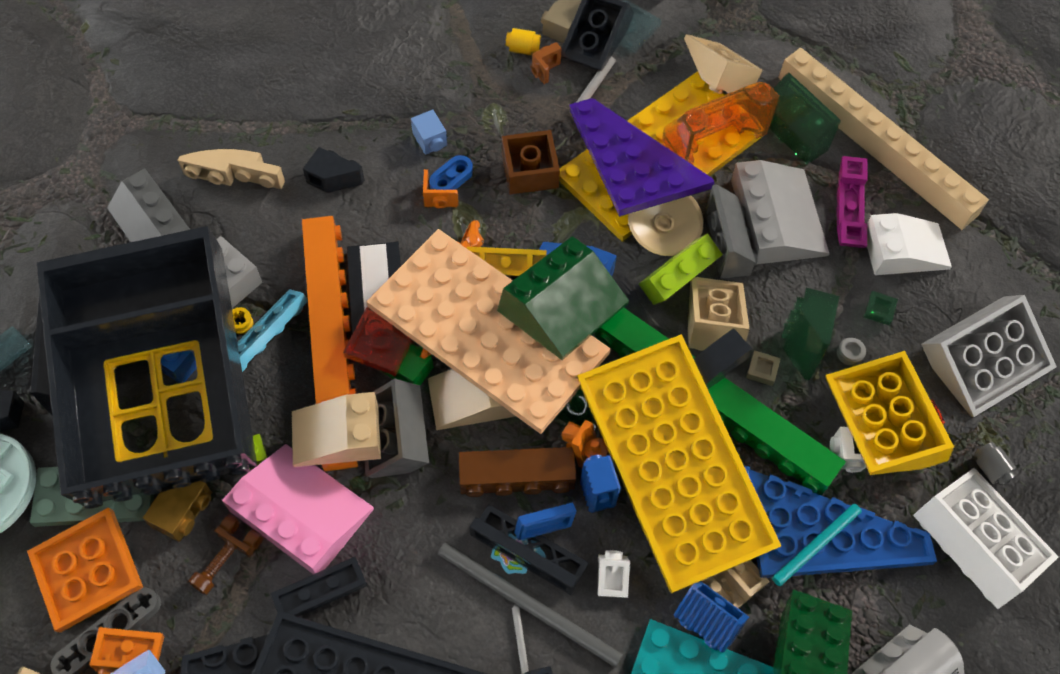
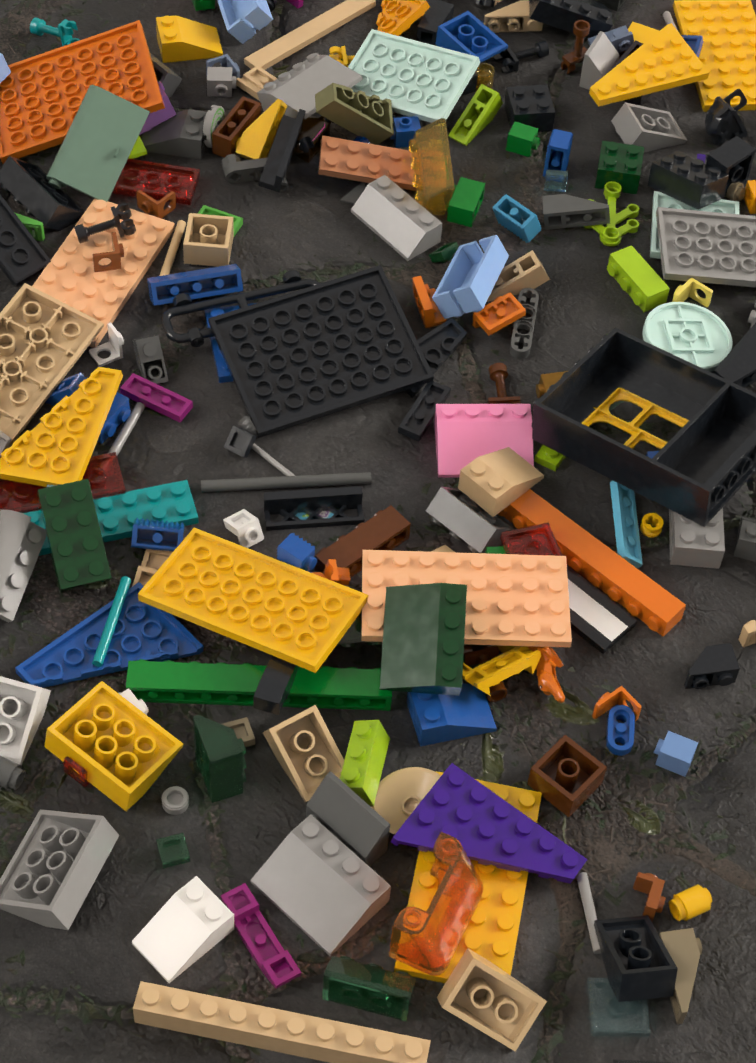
camera: 140 degrees right, 10 degrees down
orange plate [27,508,143,633] -> none
blue tile [514,502,576,540] -> none

